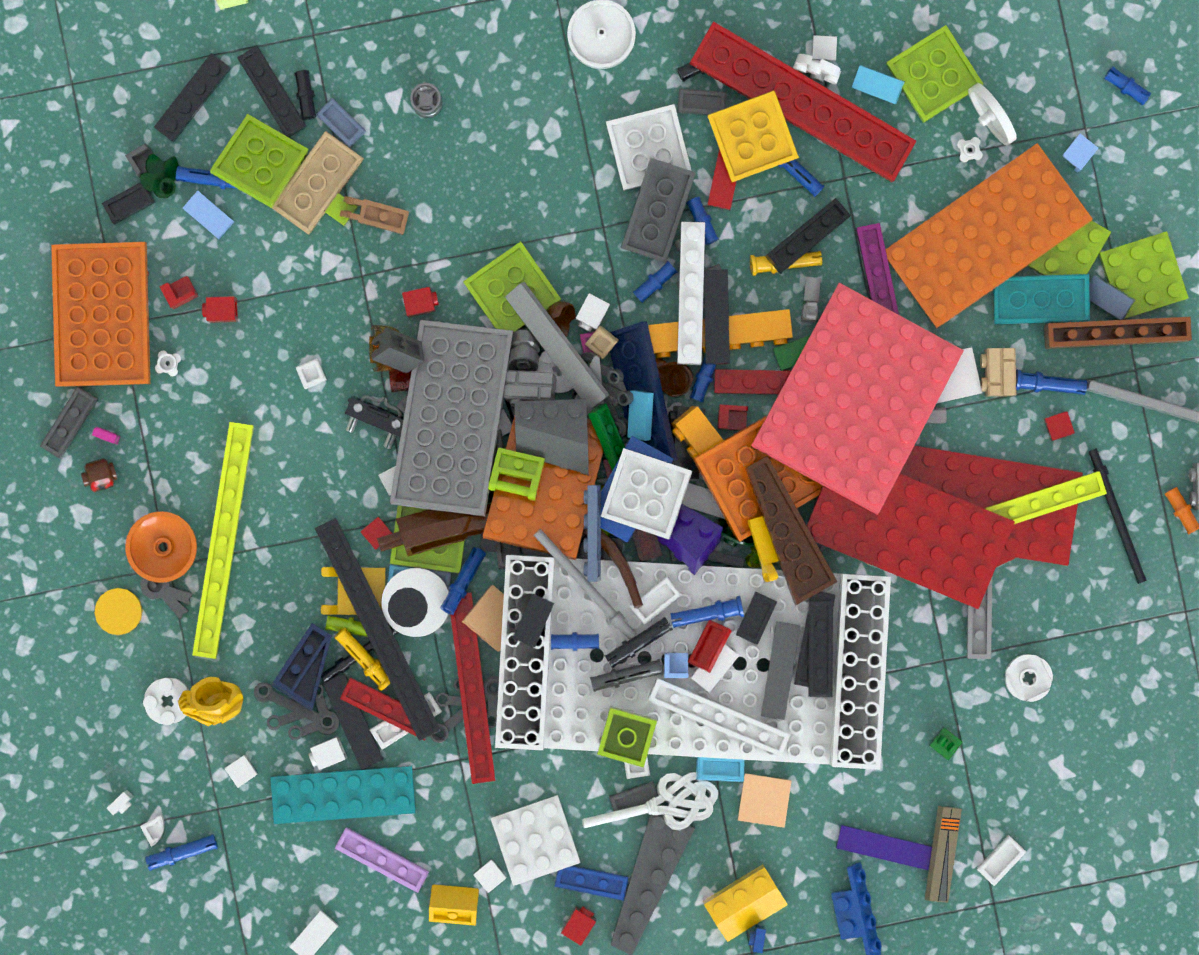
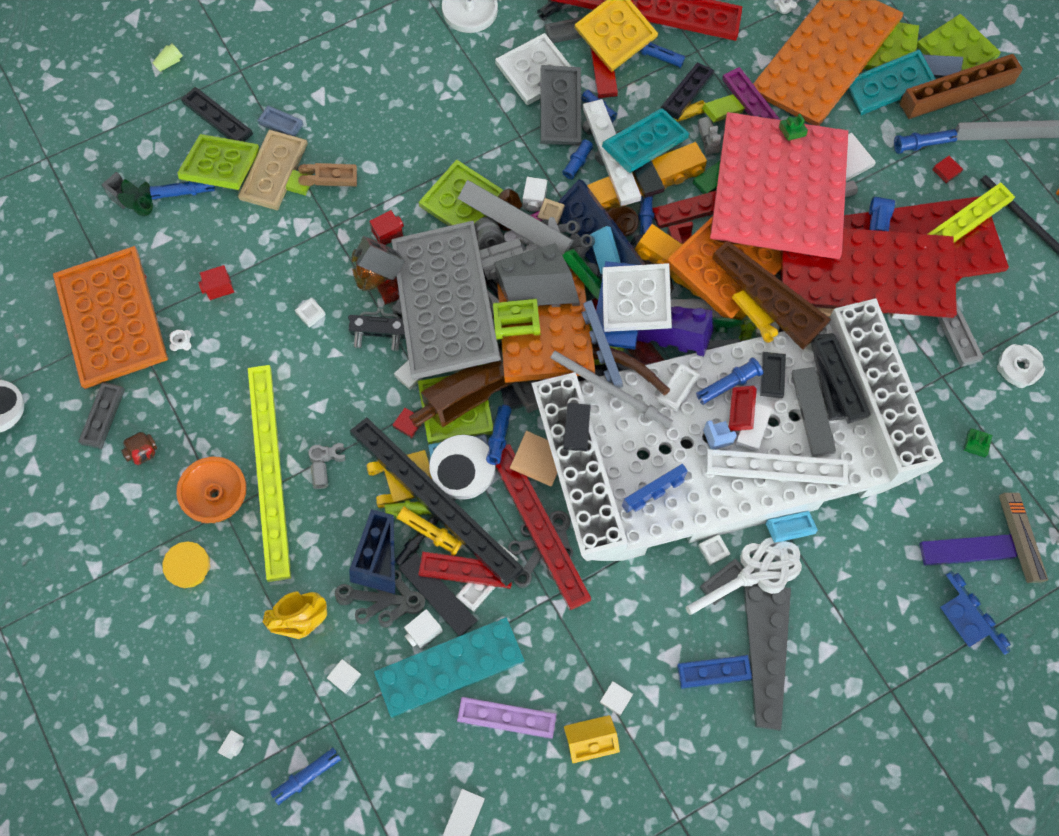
camera: 15 degrees left, 20 degrees down
dark pink tile [92,427,120,444] -> none
black tile [102,182,156,225] -> none
dark grey piece [140,578,193,619] -> none
white tile [140,814,165,847] -> none
white plate [143,677,190,725] -> none
black plate [154,53,231,143] -> none
red panel [160,276,199,309] -> none
light blue tile [183,191,234,239] -> none
black pin [294,70,317,120] -> none
flat silver wheel [410,83,443,118] -> none
white plate [491,795,581,886] -> none
blue pin [551,632,599,651] -> none
red brick [561,906,596,946] -> none
dark grey pin [590,659,663,692] -> none
lime brick [597,706,657,768] -> none
black pin [604,617,673,668] -> none
yellow slope [703,864,788,942] -> none
light nougat tile [737,773,791,828] -> none
blue plate [748,925,766,953] -> none
tan brick [980,348,1016,397] -> none
none -> light grey bar [308,443,345,489]
none -> teal tile [602,108,690,173]
none -> blue plate [622,463,688,513]
none -> lime tile [702,94,745,123]
none -> green tile [779,114,808,141]
none -> blue piece [869,196,895,231]

